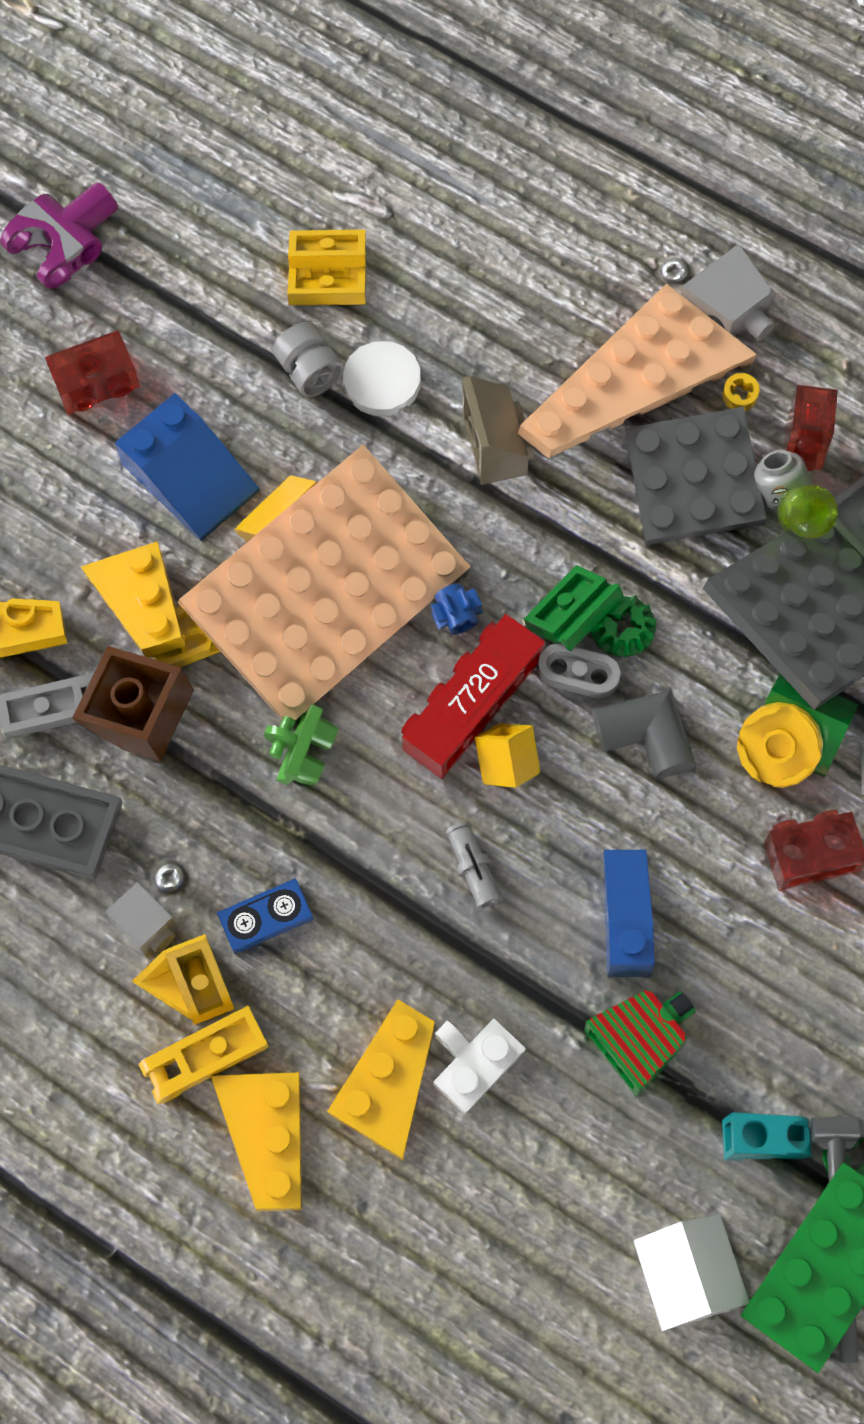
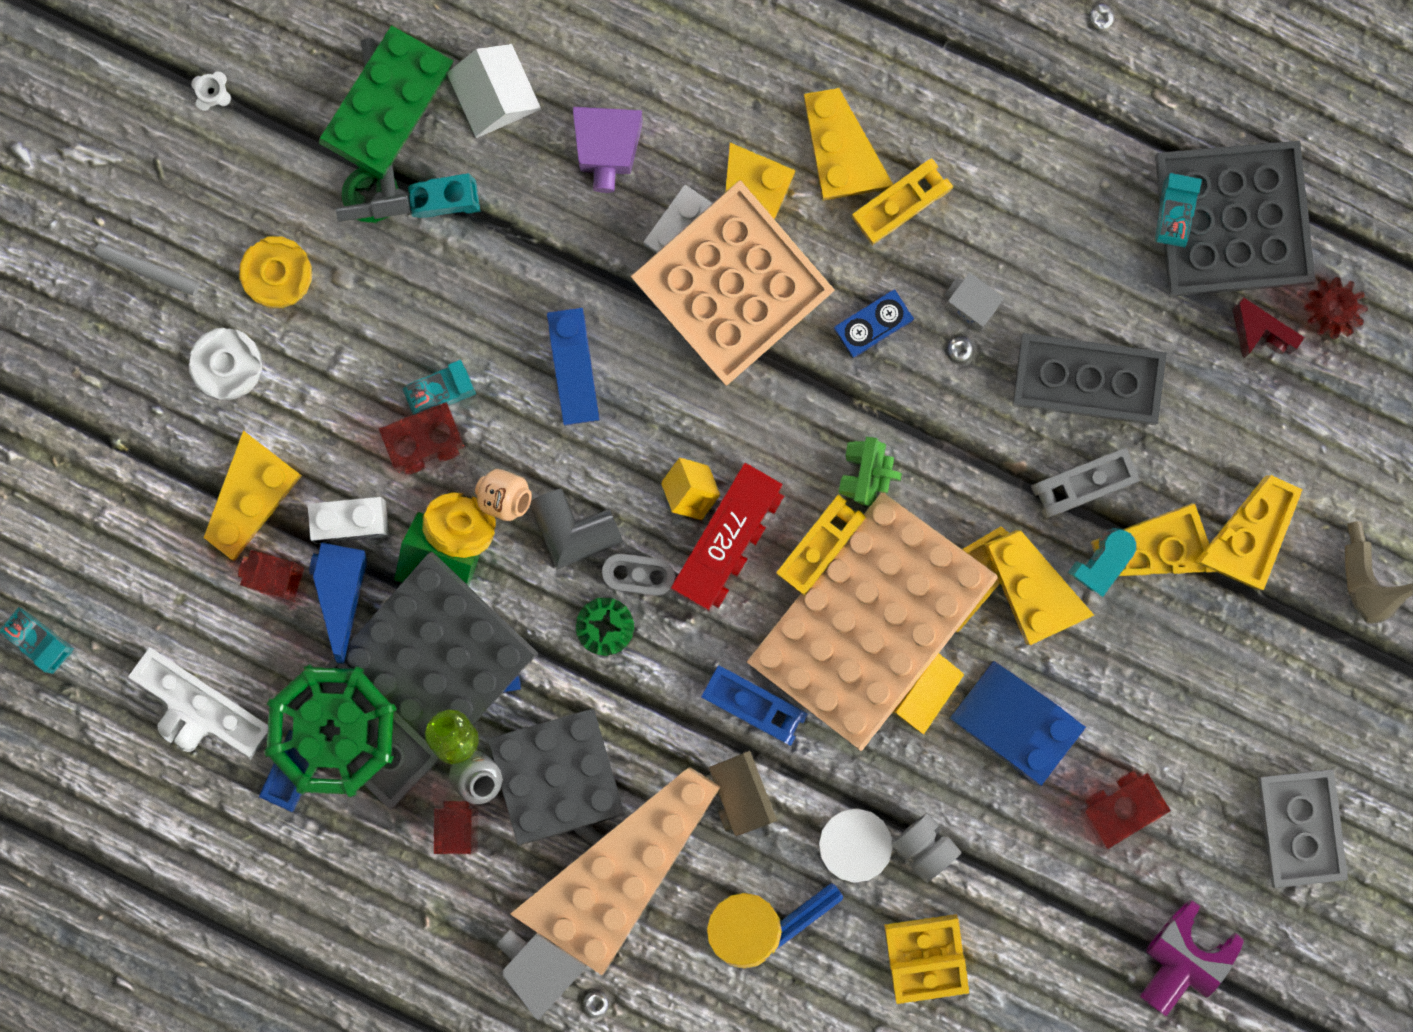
camera: 170 degrees right, 15 degrees up
reddish brown slope [72,646,194,762] -> none
yellow slope [131,934,235,1025] -> none
blue gear [431,583,483,635] -> none
light grey pin [445,821,503,910] -> none
green plate [524,565,624,651] -> none
torso [584,989,696,1097] -> none
yellow bush [722,373,760,411] -> none
none -> teal leg [402,359,476,417]
none -> light nougat head [475,469,532,521]
none -> medium lavender torso [573,107,643,193]
none -> light nougat plate [630,180,835,386]
none -> blue plate [701,665,808,746]
none -> yellow tile [707,893,782,969]
none -> yellow plate [776,494,867,596]
none -> blue axle [776,883,843,950]
none -> teal leg [1067,528,1136,597]

